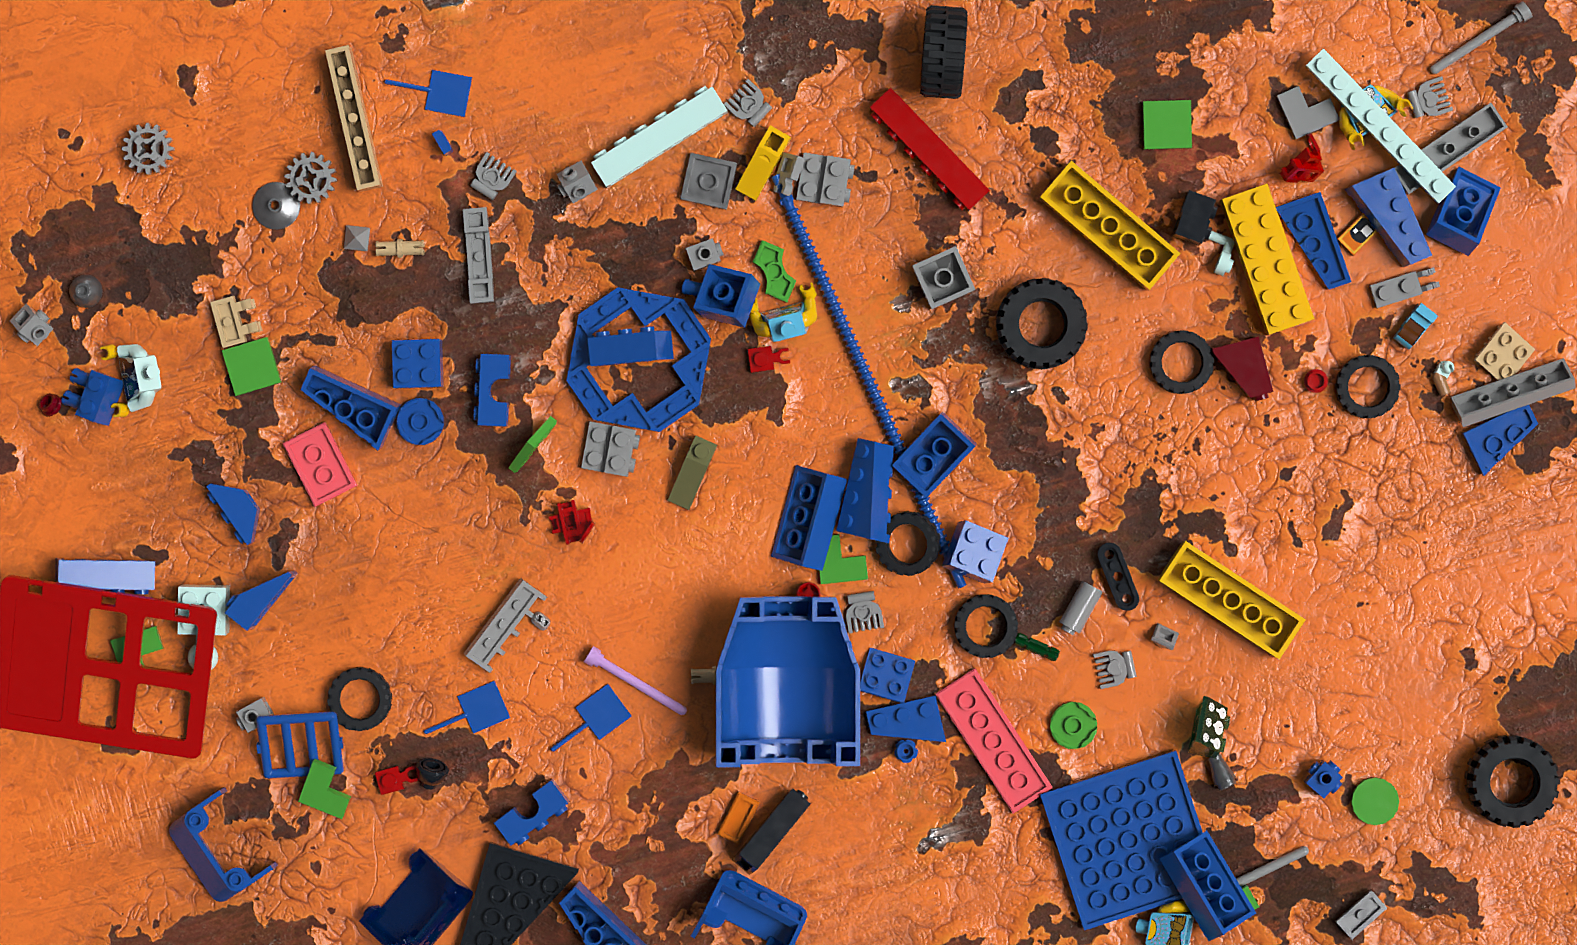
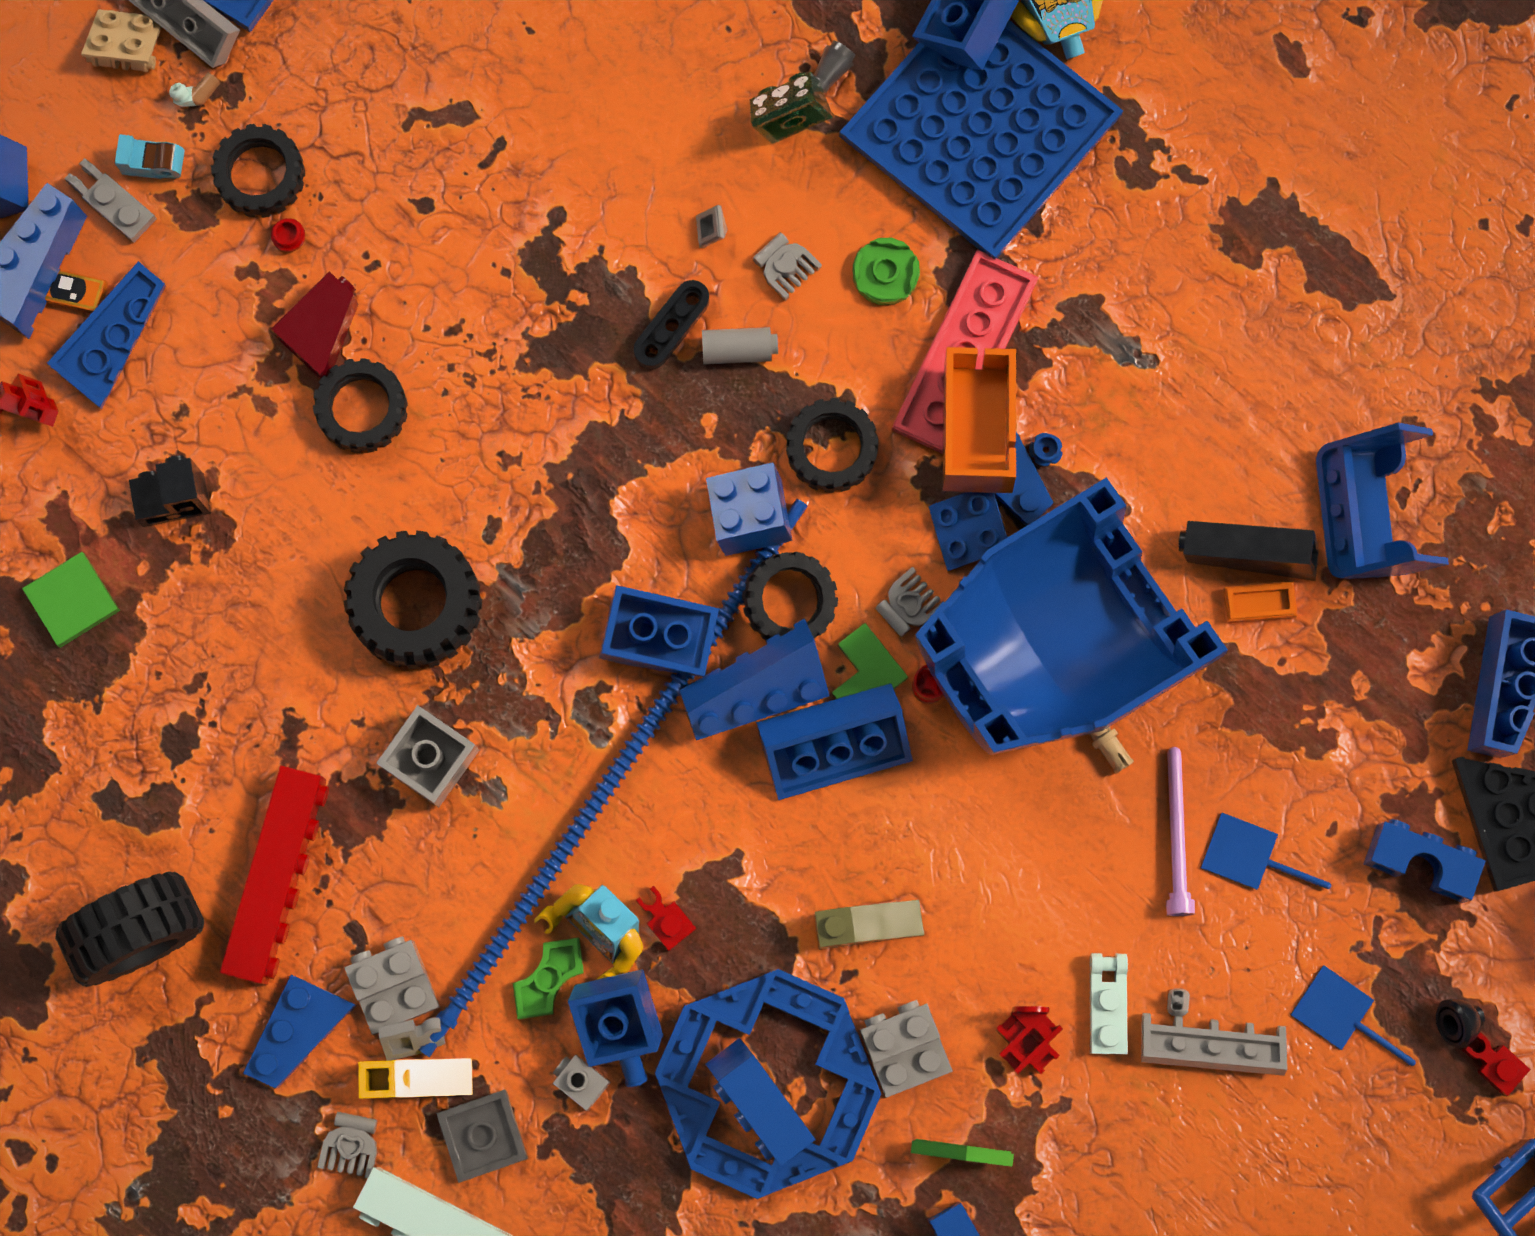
camera: 125 degrees left, 10 degrees down
black tyre [327,667,392,731] -> none
dark green axle [1014,633,1060,661] -> none
yellow brick [1039,161,1181,291] -> none
yellow brick [1157,540,1306,660] -> none
light aqua plate [1209,231,1235,276] -> none
yellow brick [1220,184,1314,336] -> none
none -> blue wing [243,975,357,1089]
none -> orange piece [943,347,1016,493]
none -> light aqua plate [1090,953,1128,1055]

